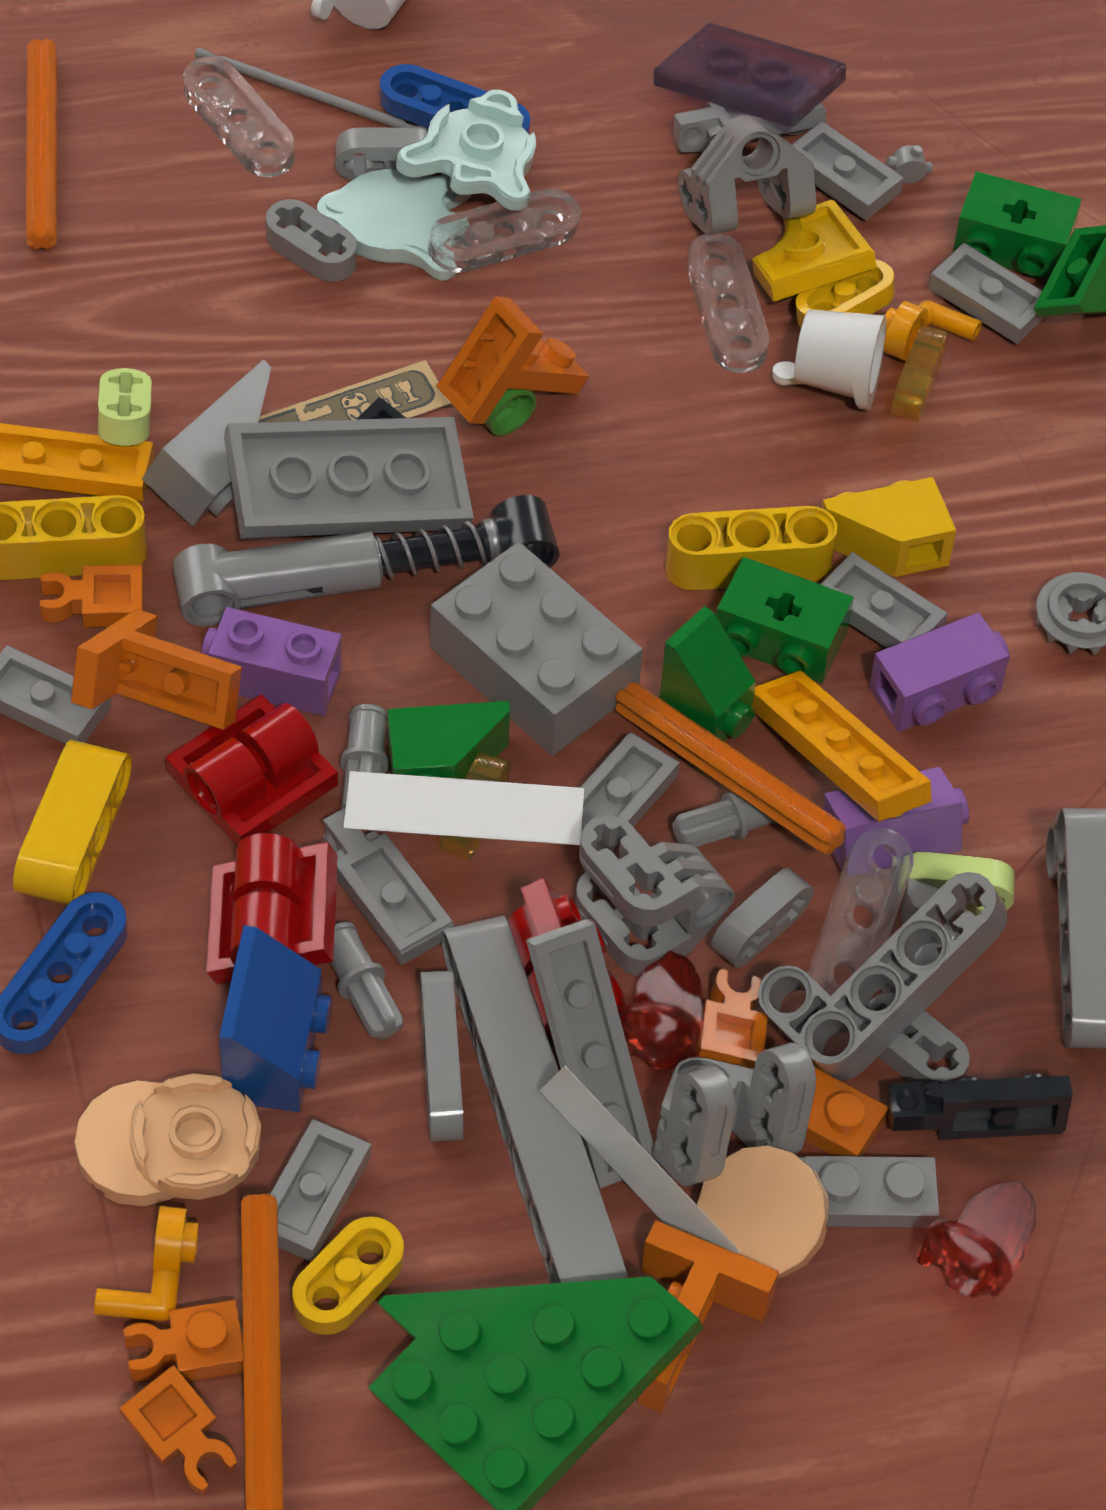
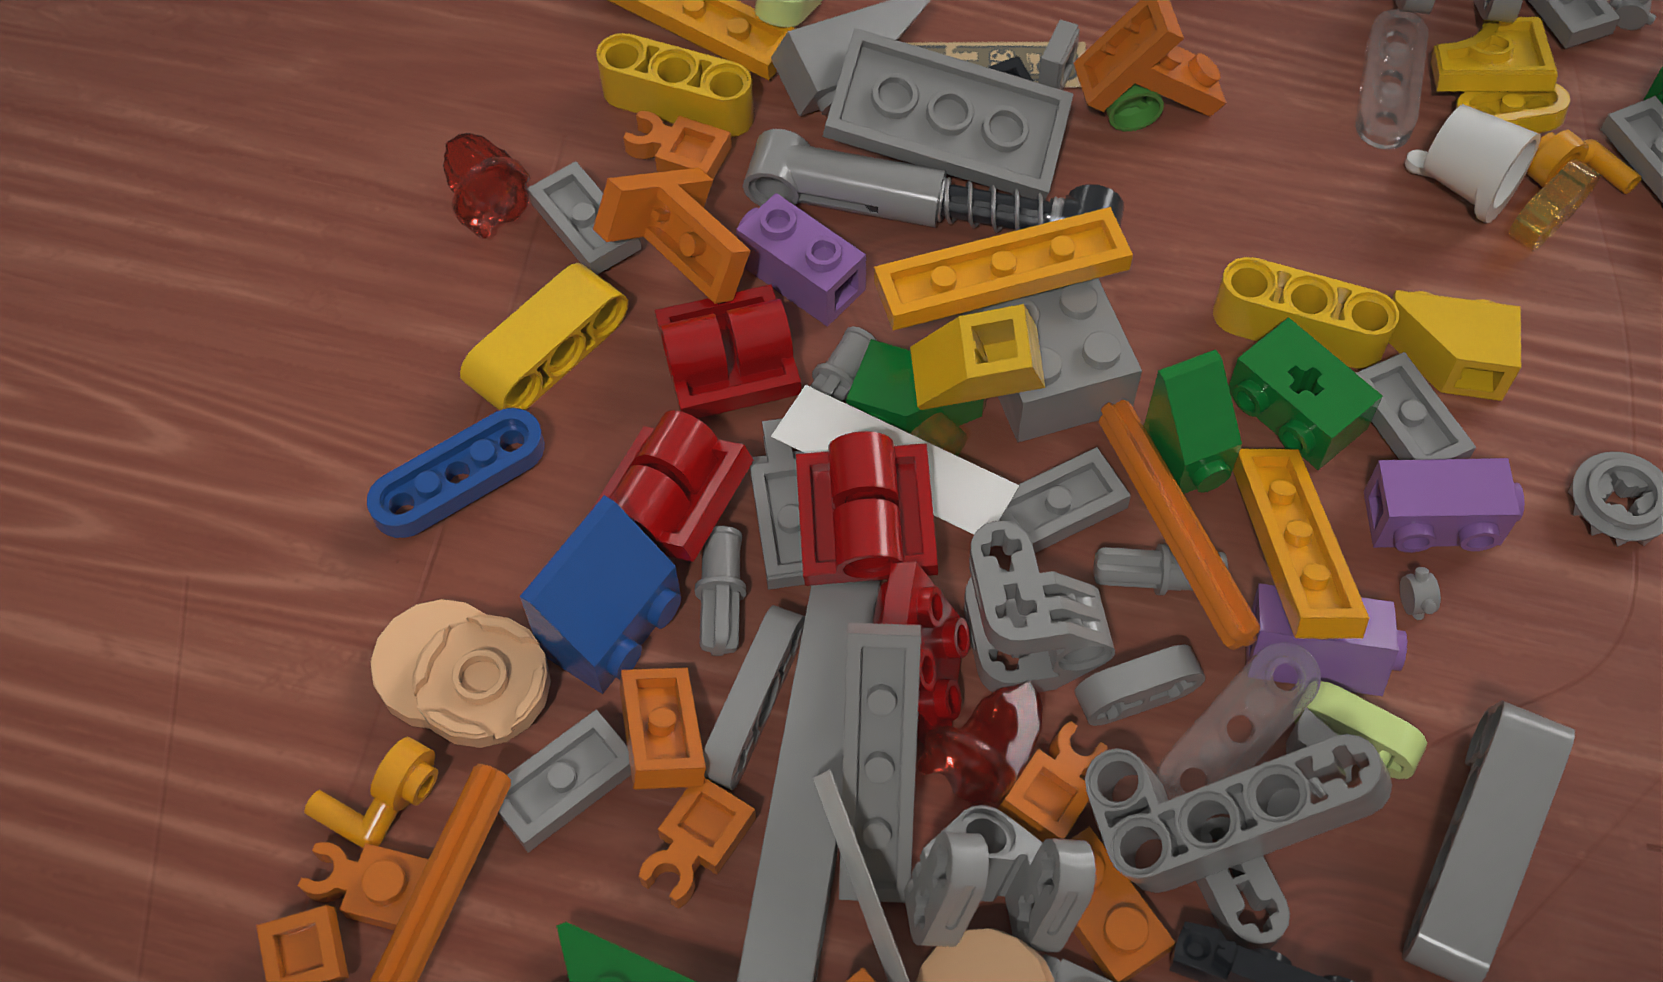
camera: 30 degrees right, 5 degrees up
yellow plate [292,1217,404,1335] -> none
none -> orange plate [619,668,706,790]
none -> orange plate [639,777,756,909]
none -> red plate [796,431,938,586]
none -> light orange plate [874,207,1133,331]
none -> yellow slope [910,304,1045,410]
none -> light grey tile [1038,19,1080,90]
none -> light grey piece [1400,567,1441,620]

